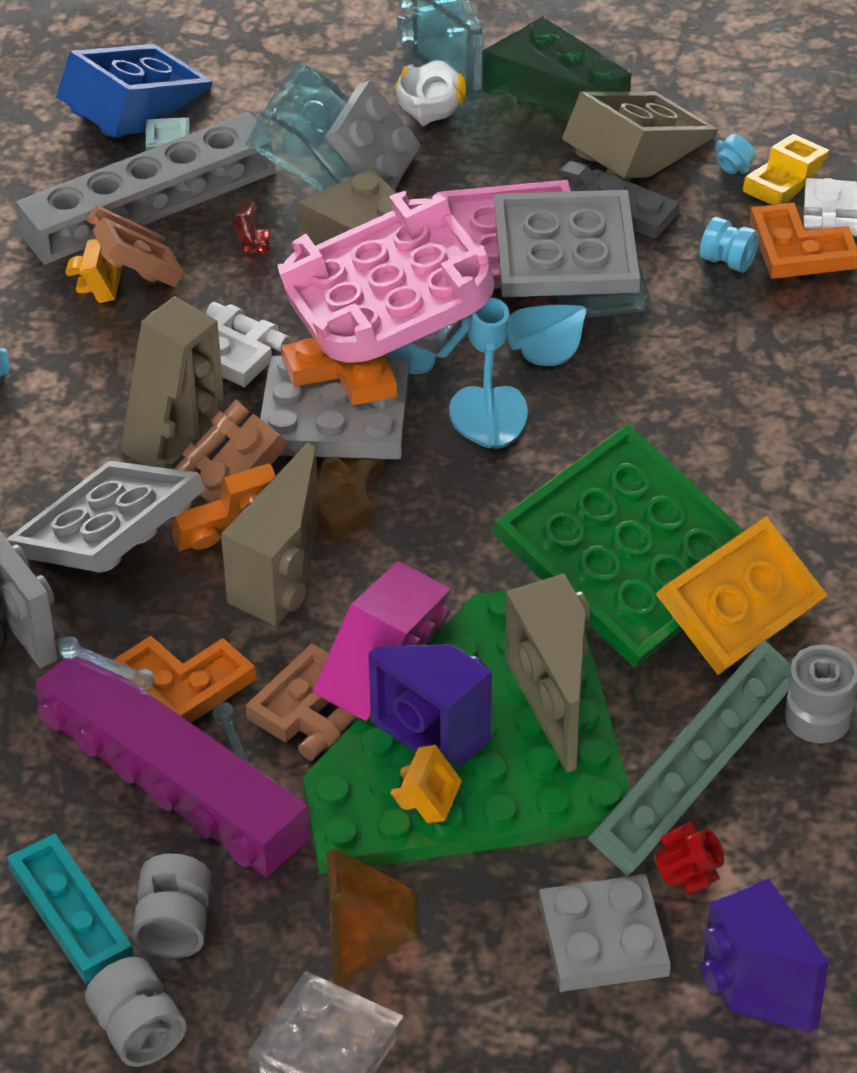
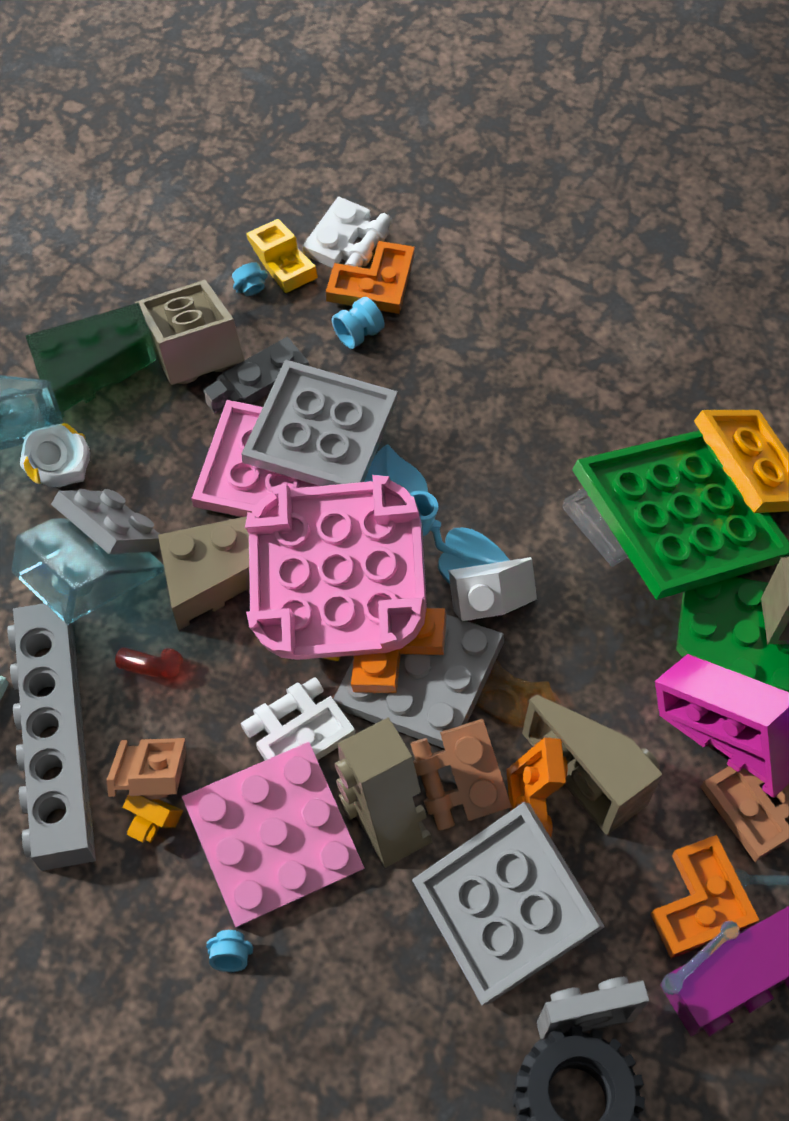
camera: 70 degrees left, 15 degrees up
none -> bright pink plate [182,742,364,927]
none -> white slope [448,557,537,621]

